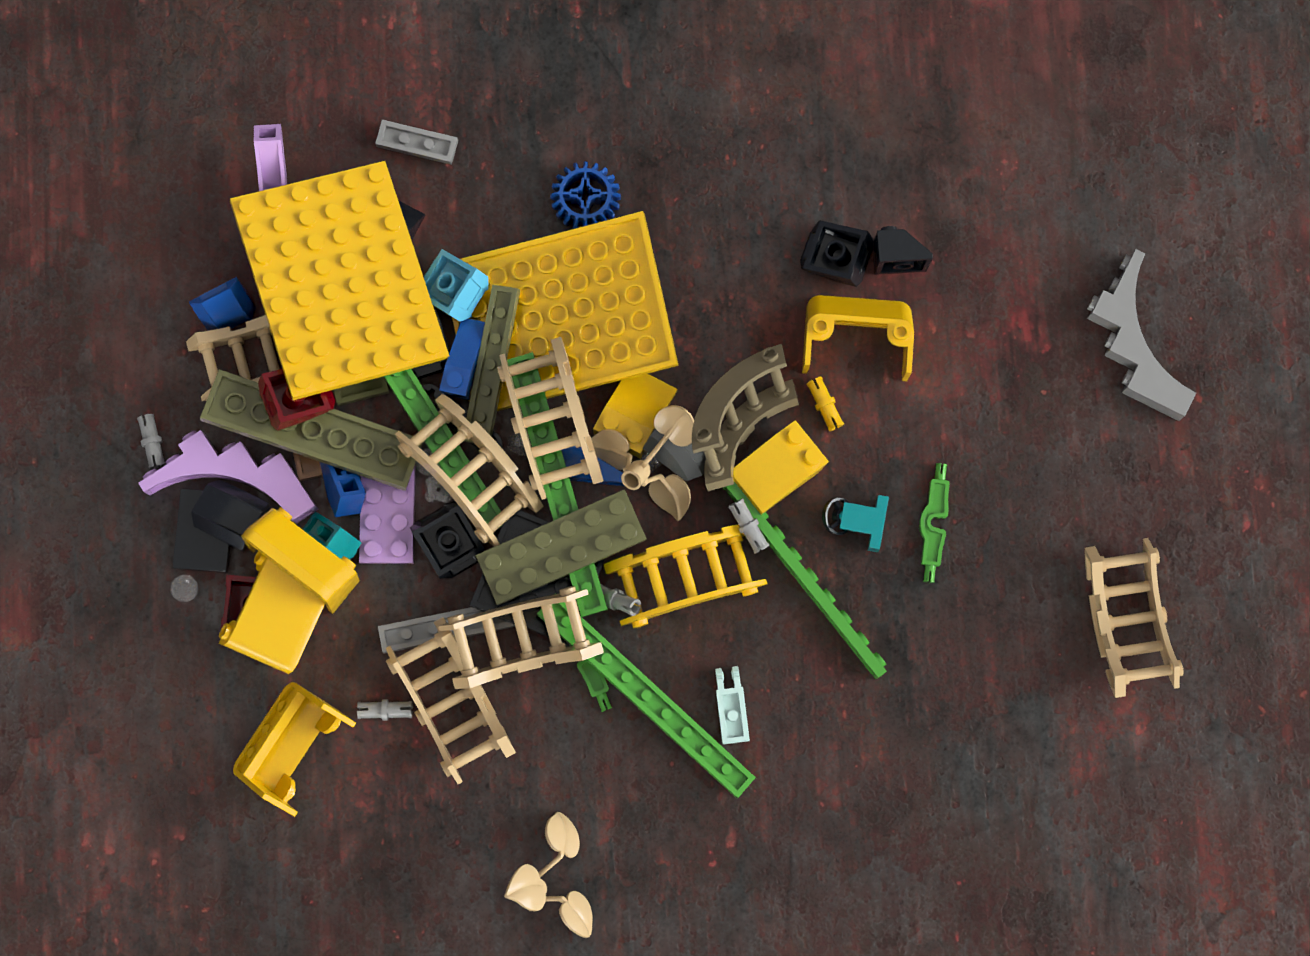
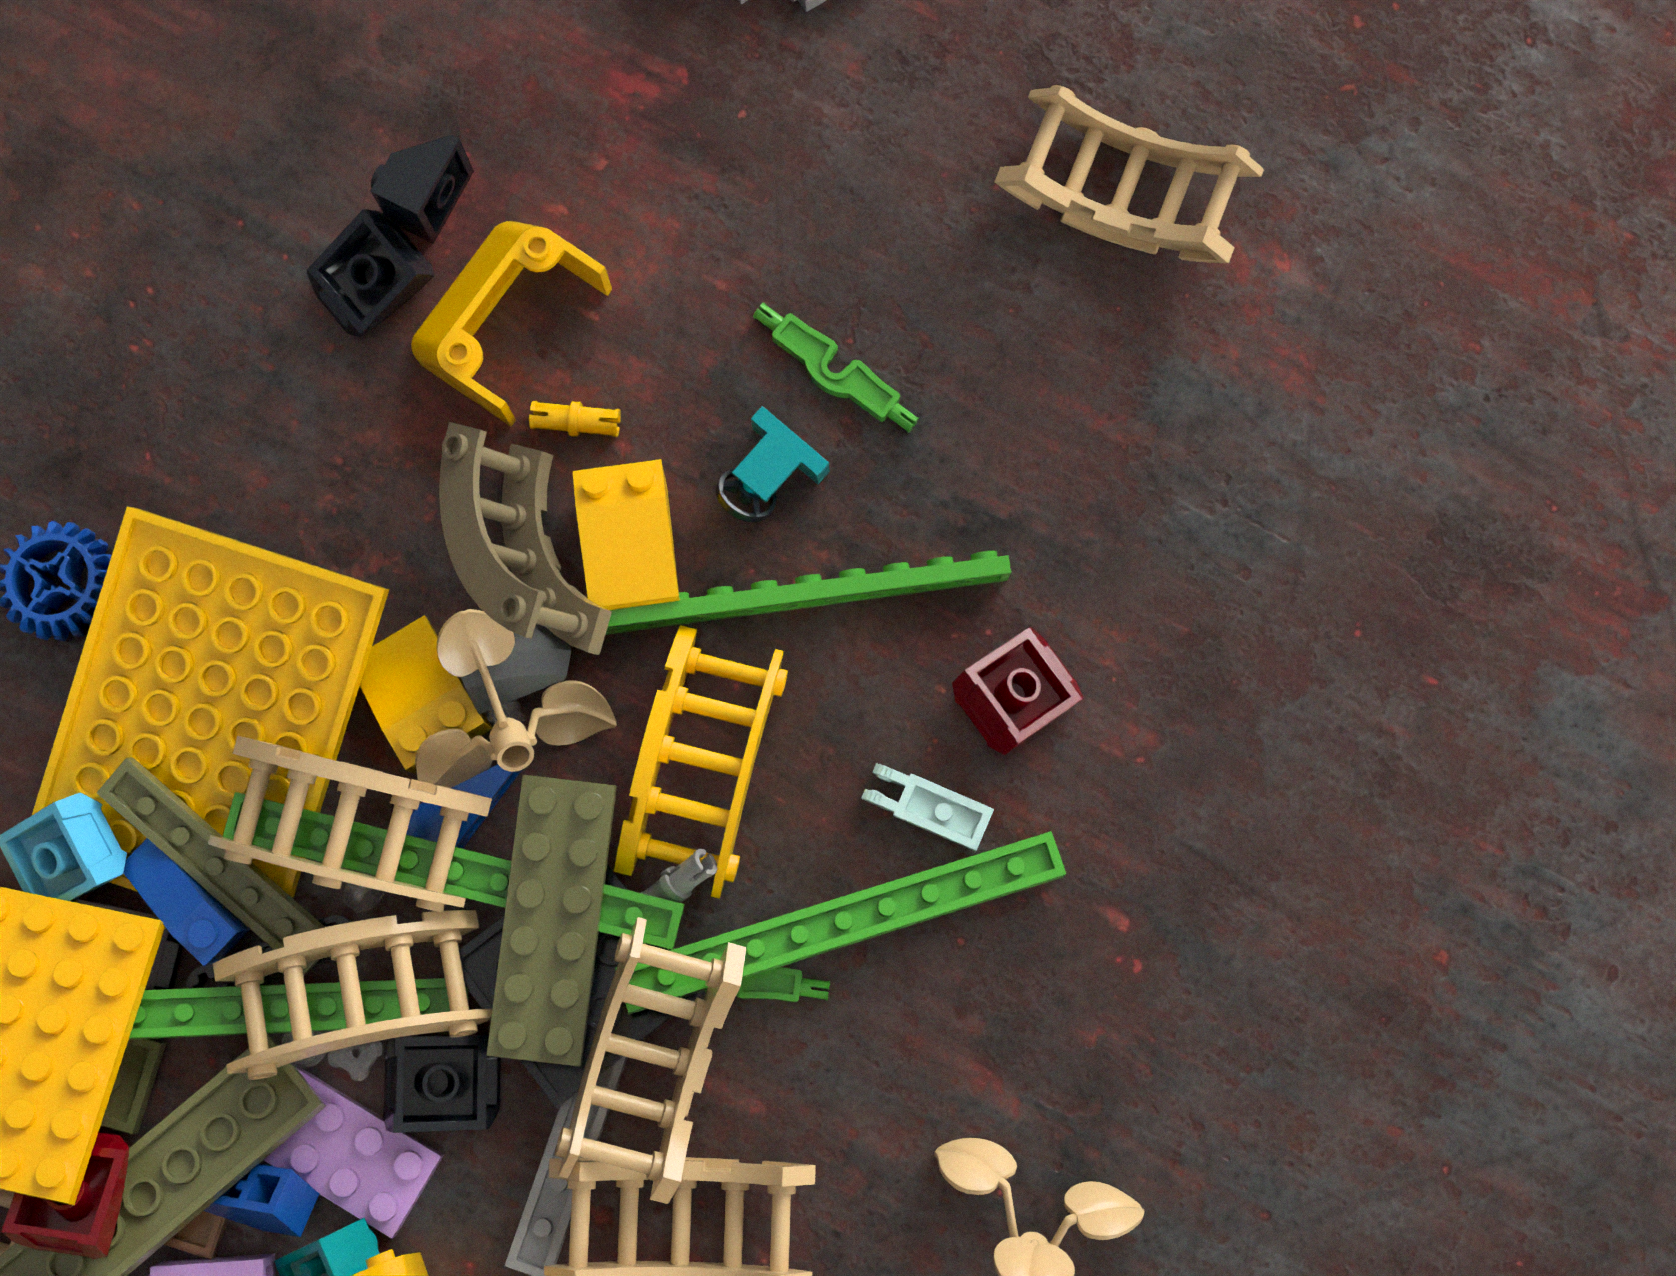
camera: 60 degrees left, 0 degrees up
light grey pin [728,498,769,554] -> none
none -> dark red slope [952,627,1084,755]

